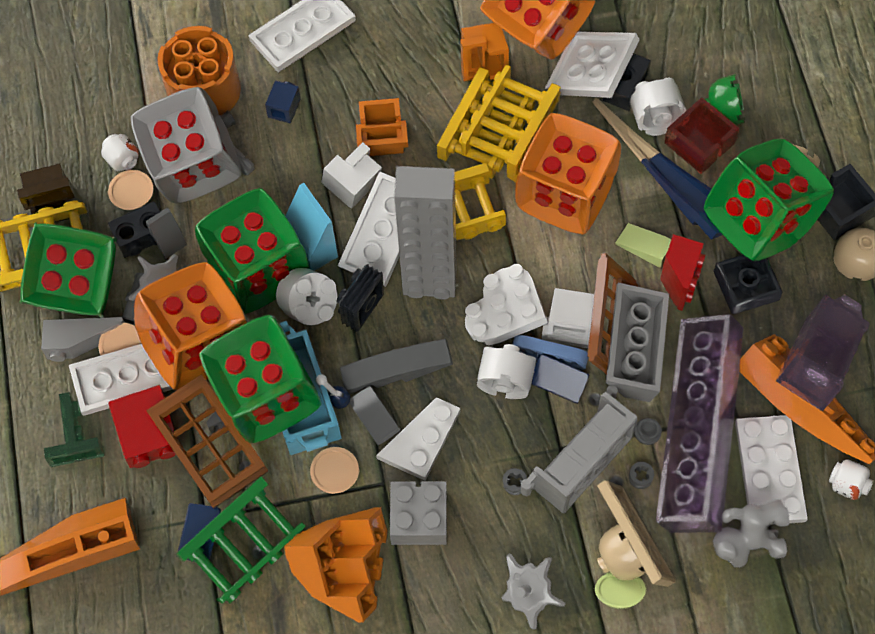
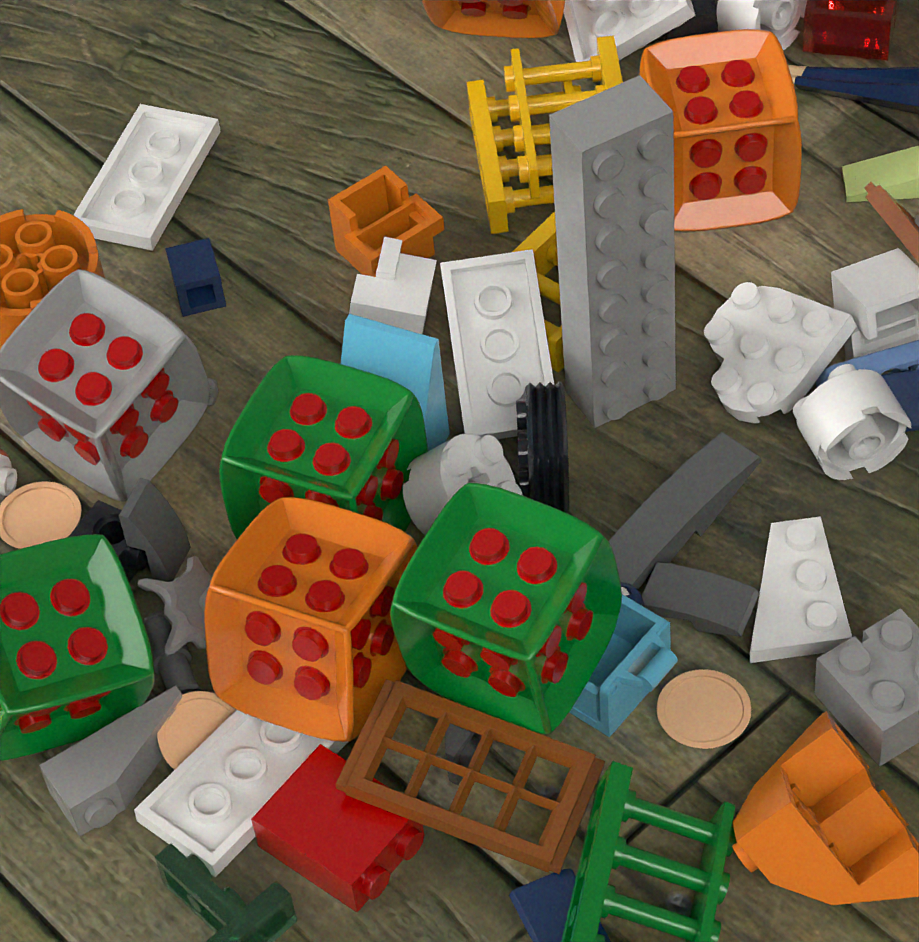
camera: 30 degrees left, 15 degrees down
orange plate [460,23,509,81] -> none

